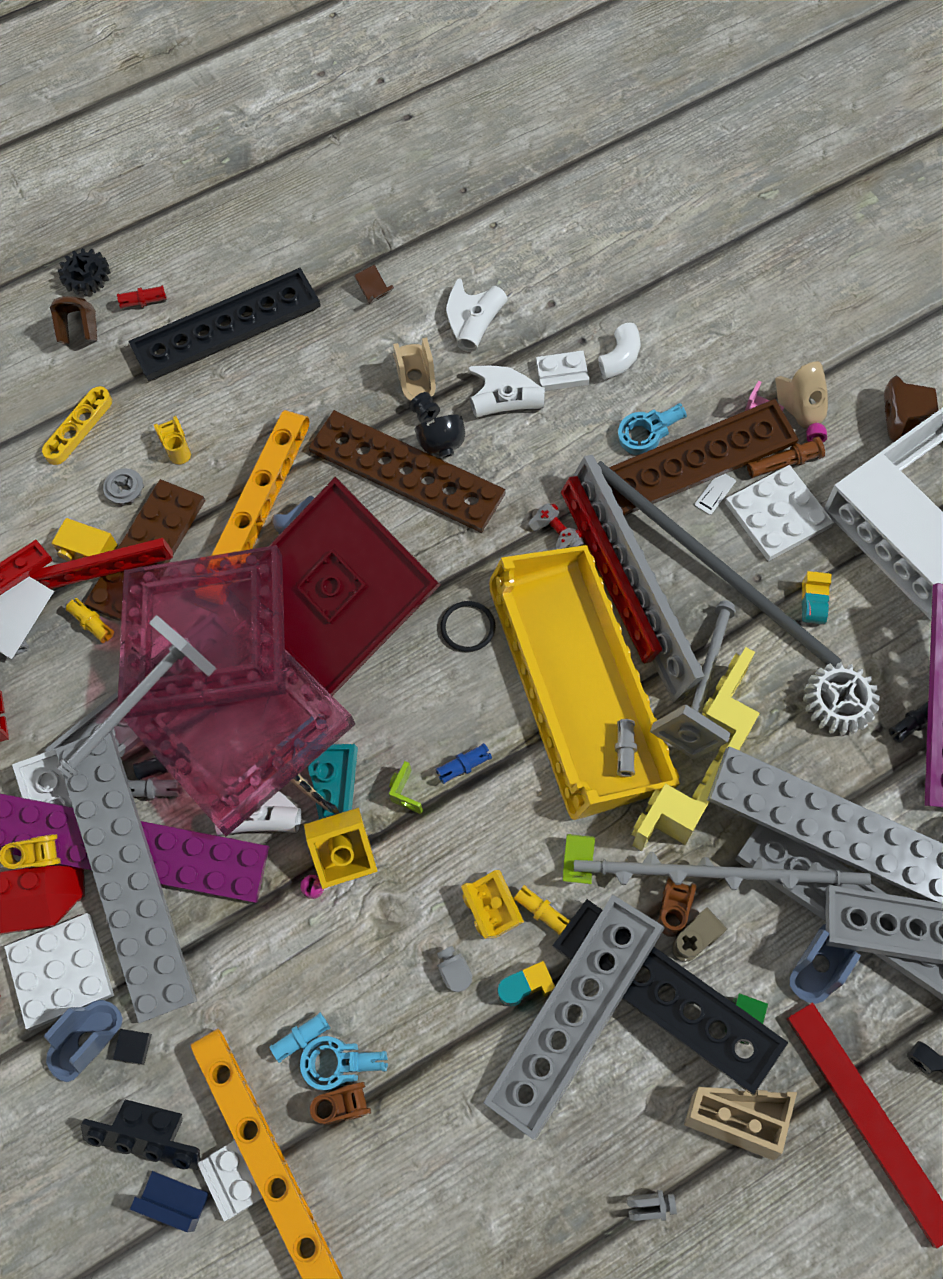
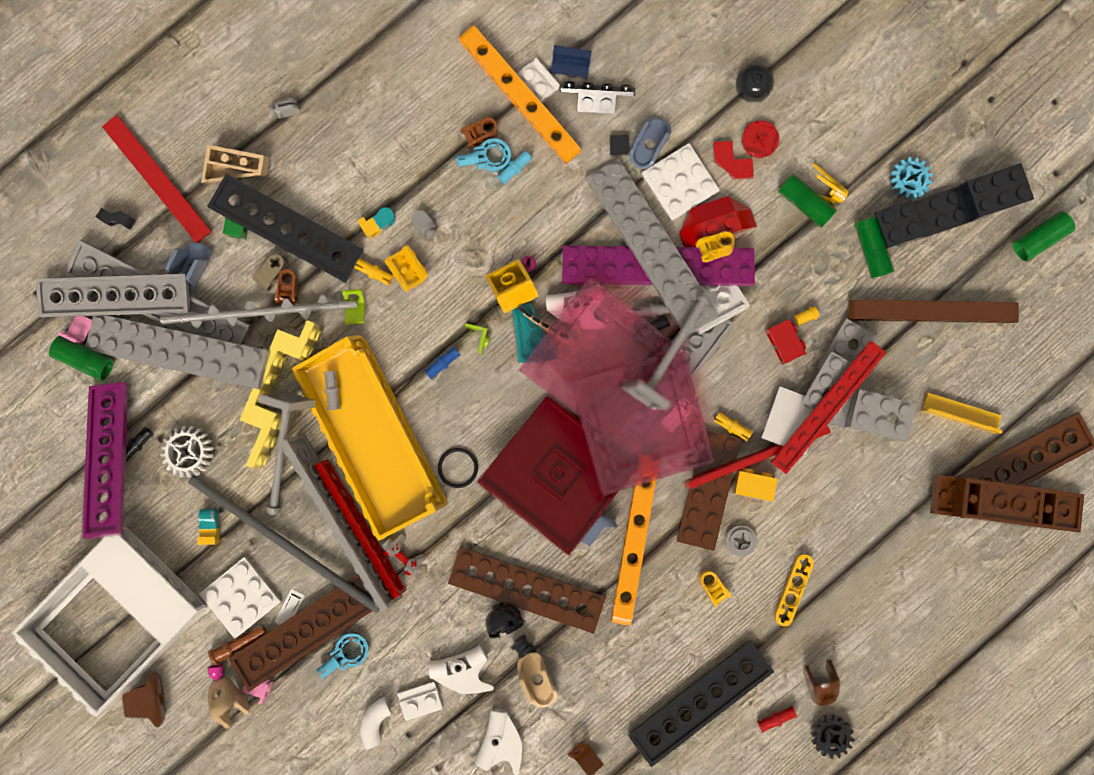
camera: 165 degrees right, 20 degrees up
light grey plate [483,894,664,1140] -> none

